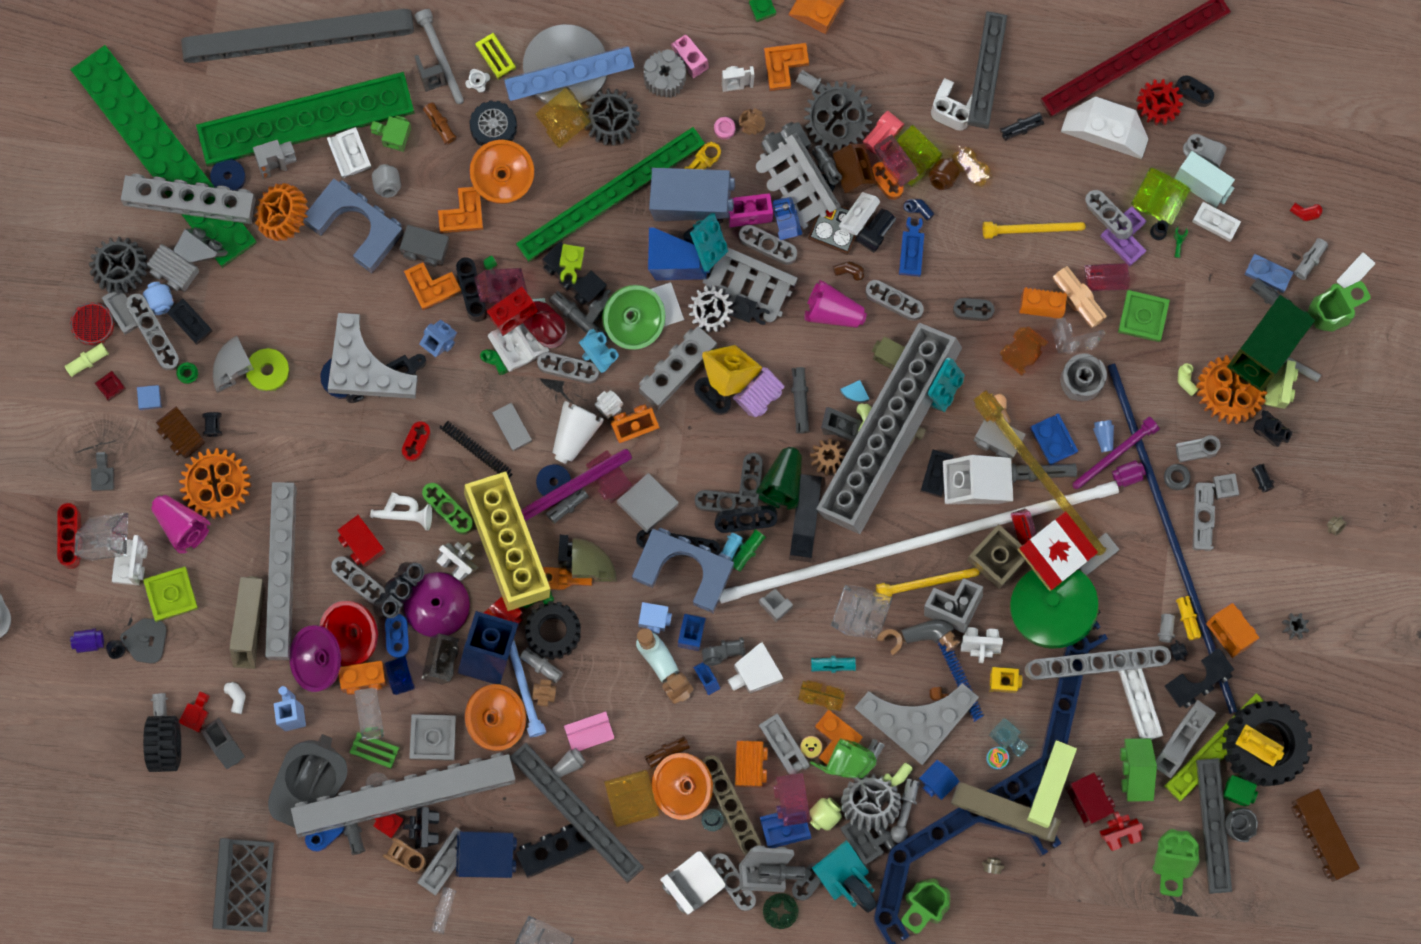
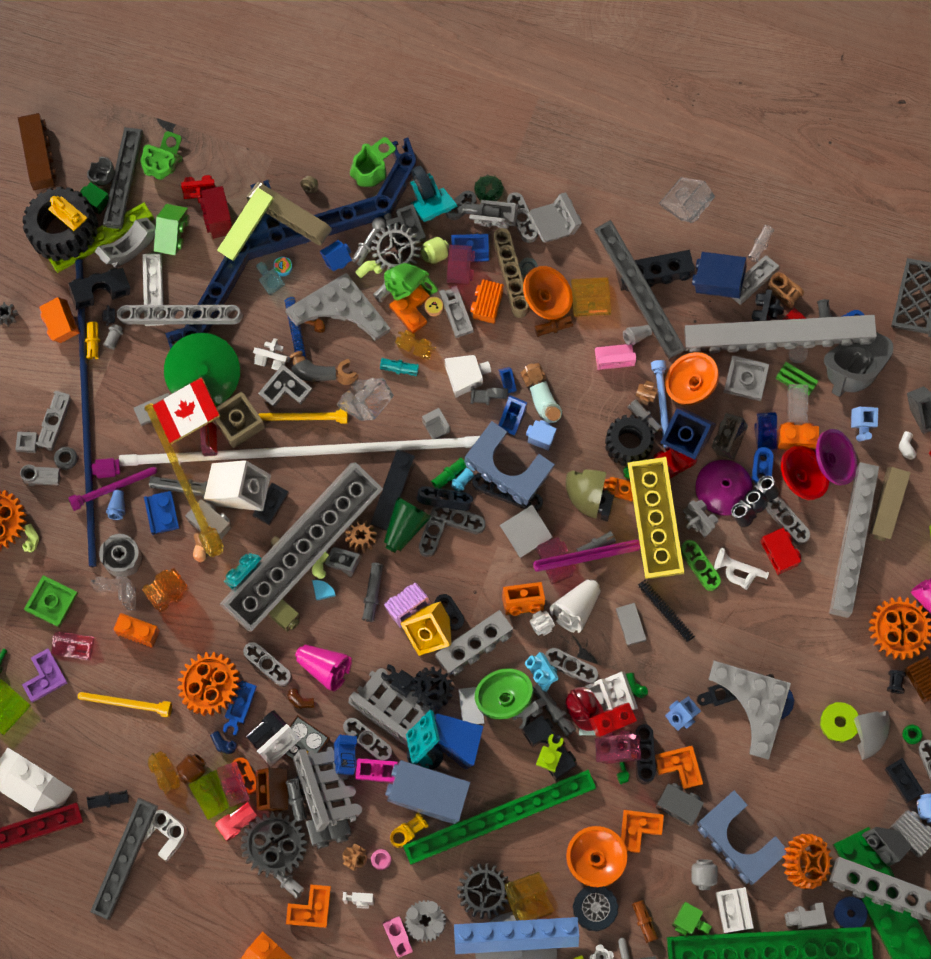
camera: 165 degrees left, 5 degrees down
red beam [402,421,431,462] -> none
dark blue piece [536,464,571,496] -> none
dark grey beam [953,298,994,321] -> none
yellow brick [989,667,1022,693] -> none
light nougat piece [1052,266,1107,329] -> none
light grey beam [1085,190,1133,239] -> none
black pin [1150,220,1168,241] -> none
none -> orange gear [177,652,241,716]

